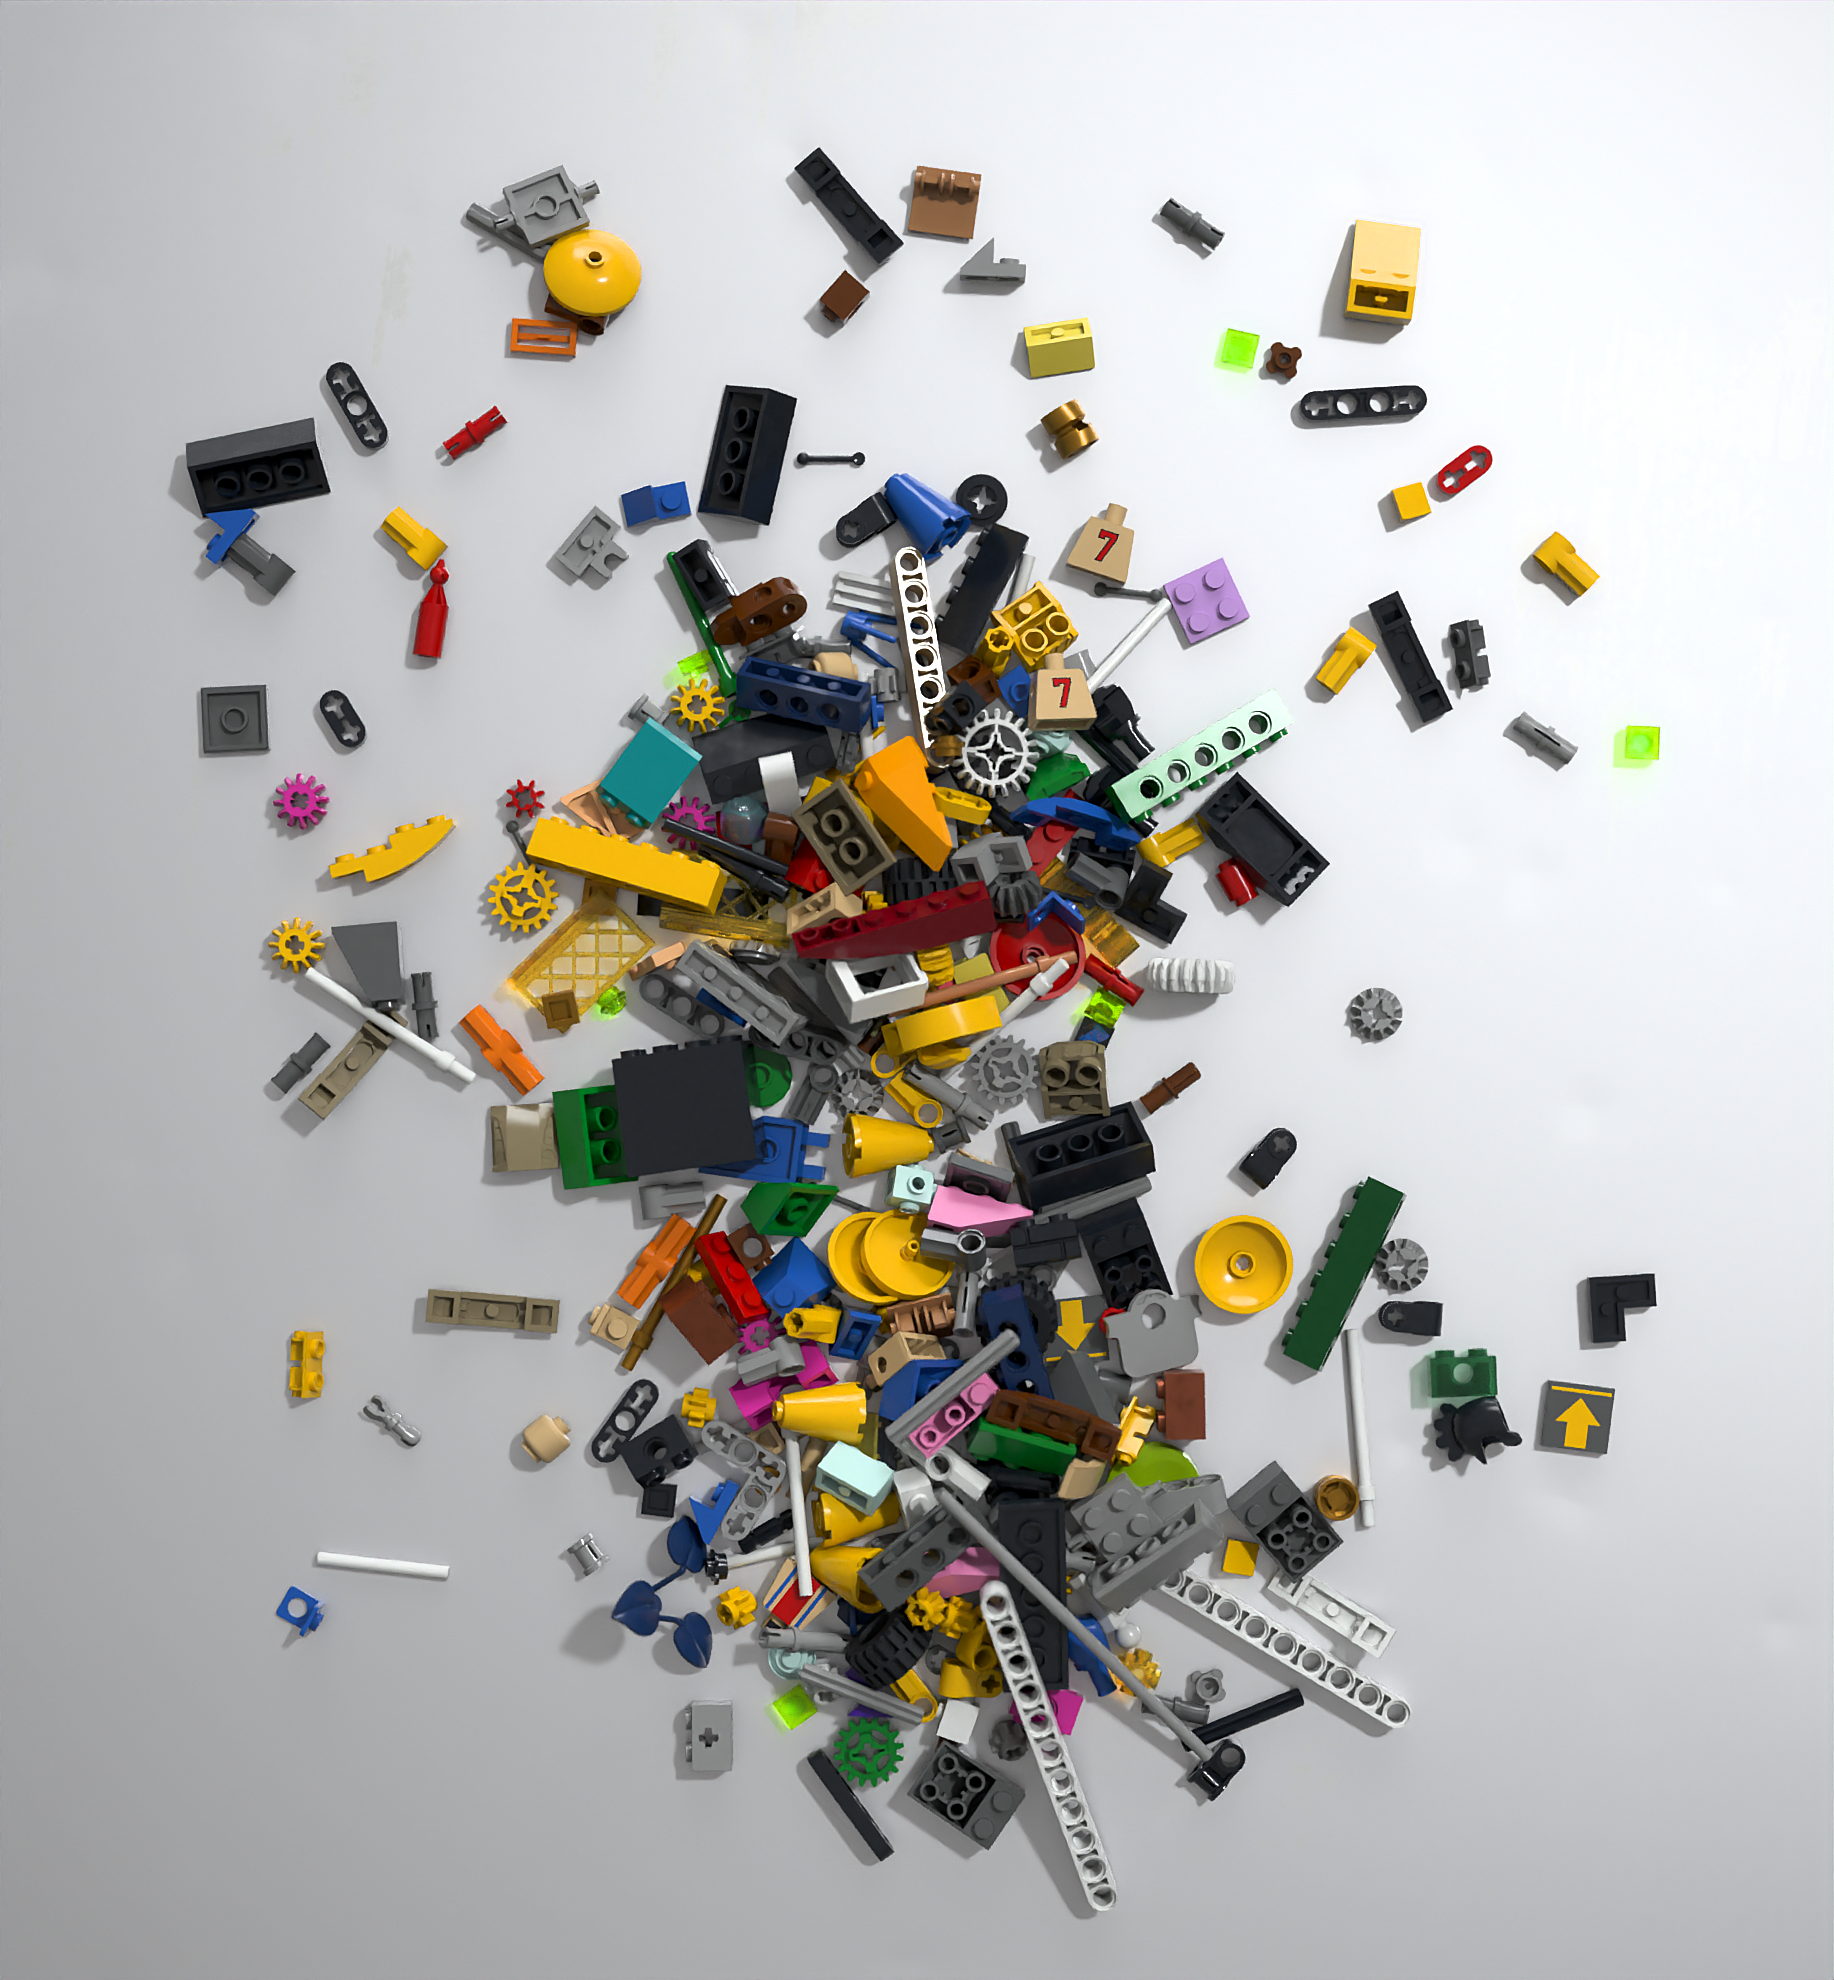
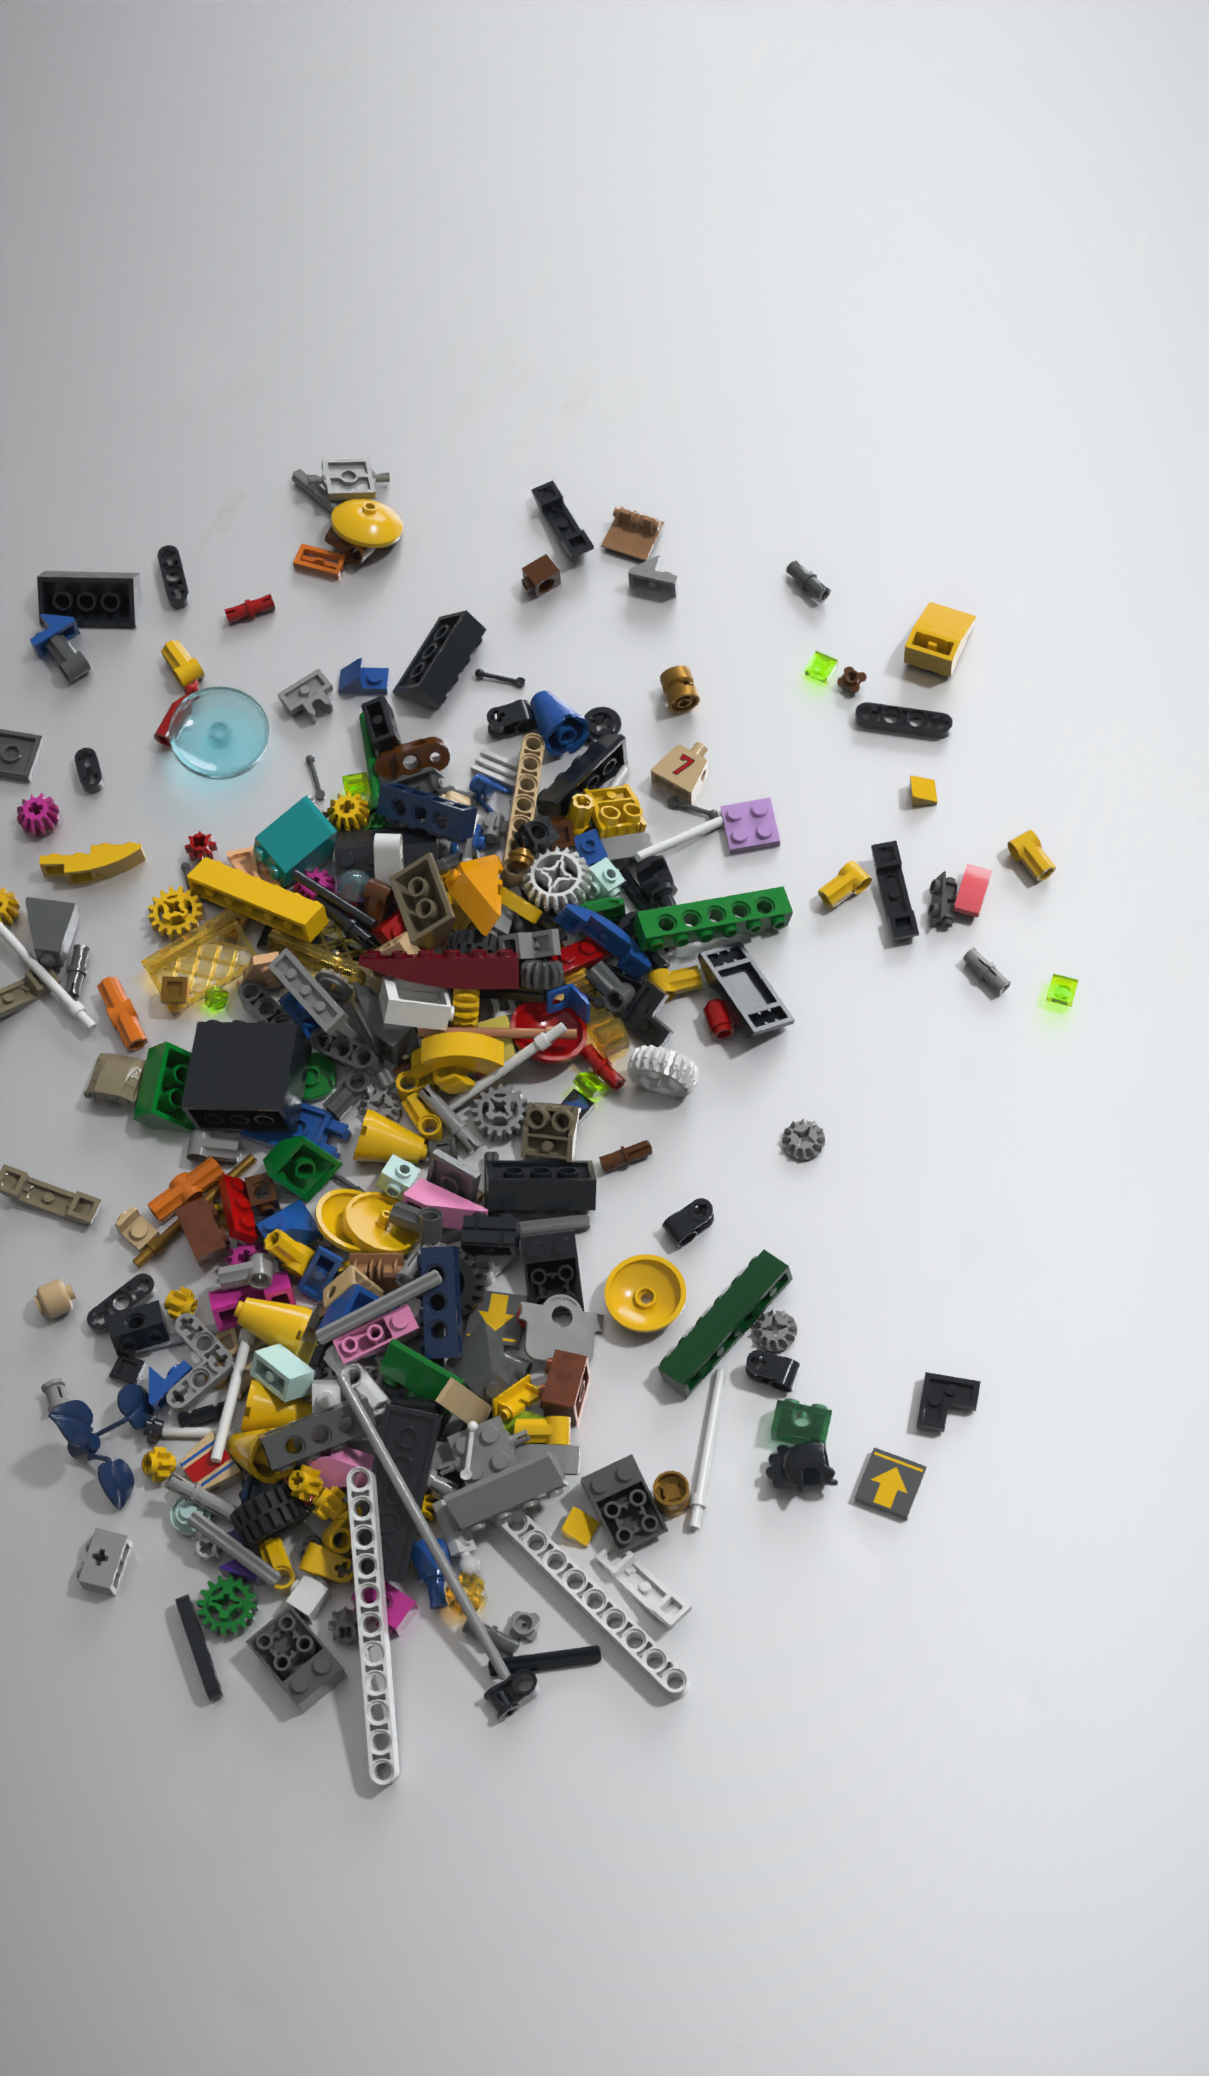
camera: 20 degrees right, 25 degrees down
clear neon green plate [772,1683,818,1730] -> none
reddish brown slope [985,1389,1122,1461] -> none
light yellow panel [1023,317,1095,378] -> none
tan torso [1028,653,1097,731] -> none
red beam [1436,445,1493,496] -> none
none -> clear light blue dish [169,686,270,780]
none -> dark grey hinge [306,755,326,801]
none -> white hinge [460,1421,478,1480]
none -> yellow piece [514,1416,571,1445]
none -> coral slope [953,864,992,917]

